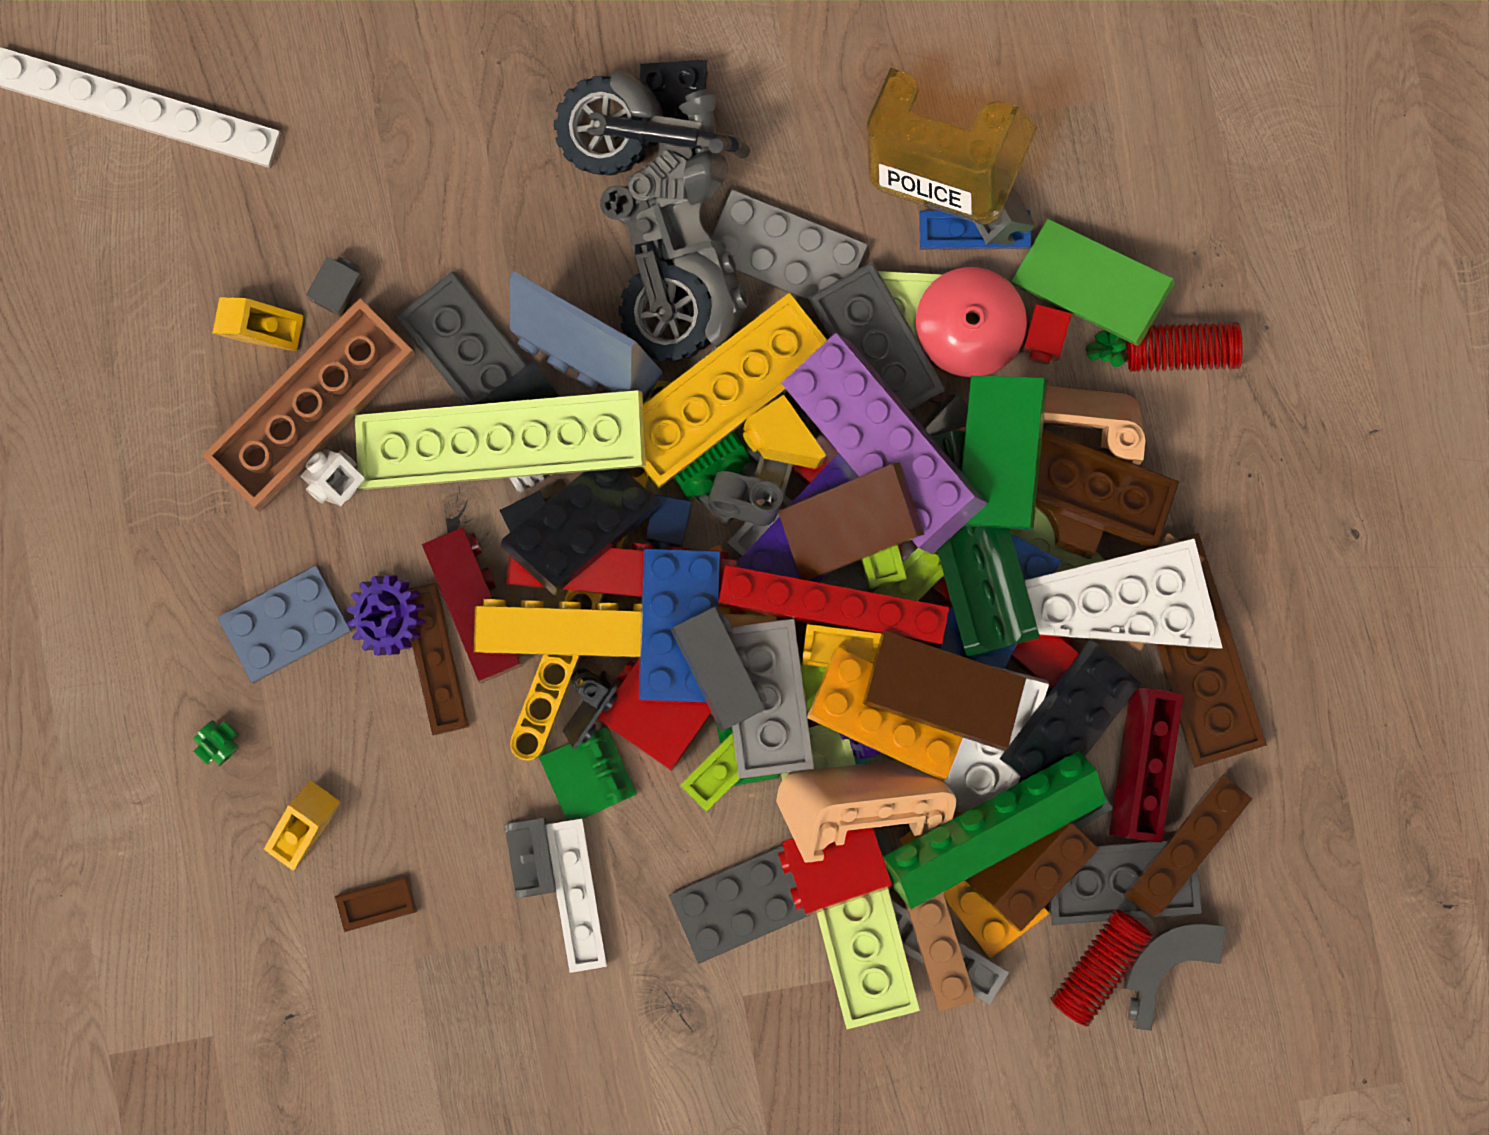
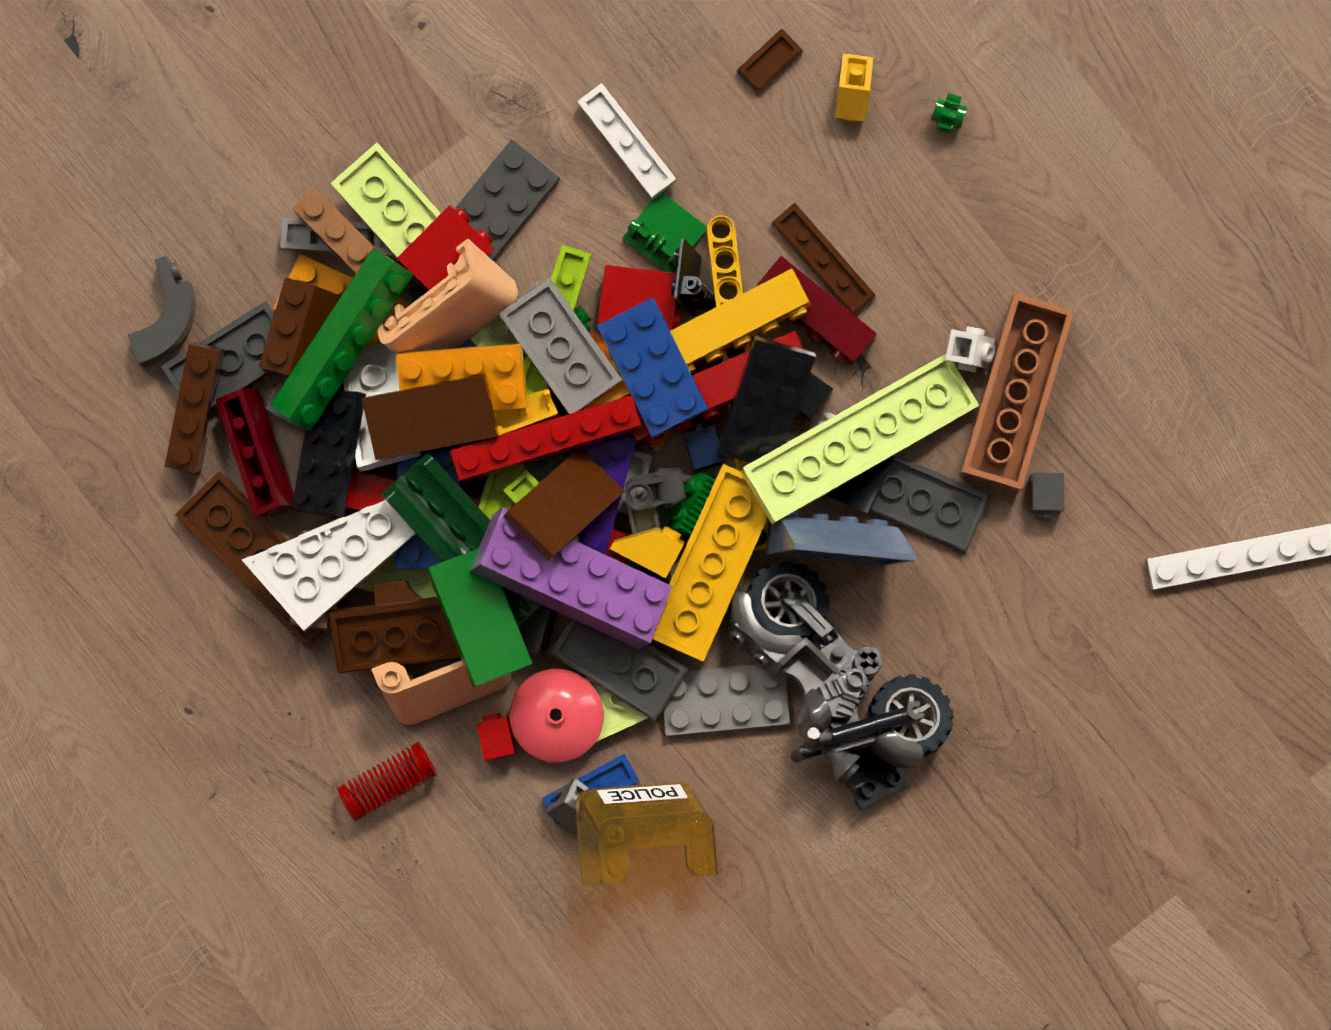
camera: 155 degrees right, 0 degrees up
yellow slope [213,297,304,351] -> none
sand blue plate [217,566,352,684] -> none
dark purple gear [347,575,425,656] -> none
dark grey hinge [505,818,556,899] -> none
dark grey brick [671,607,767,732] -> none
bright green tile [1011,219,1175,346] -> none
red piece [1050,909,1153,1027] -> none
green plant [1085,330,1126,368] -> none

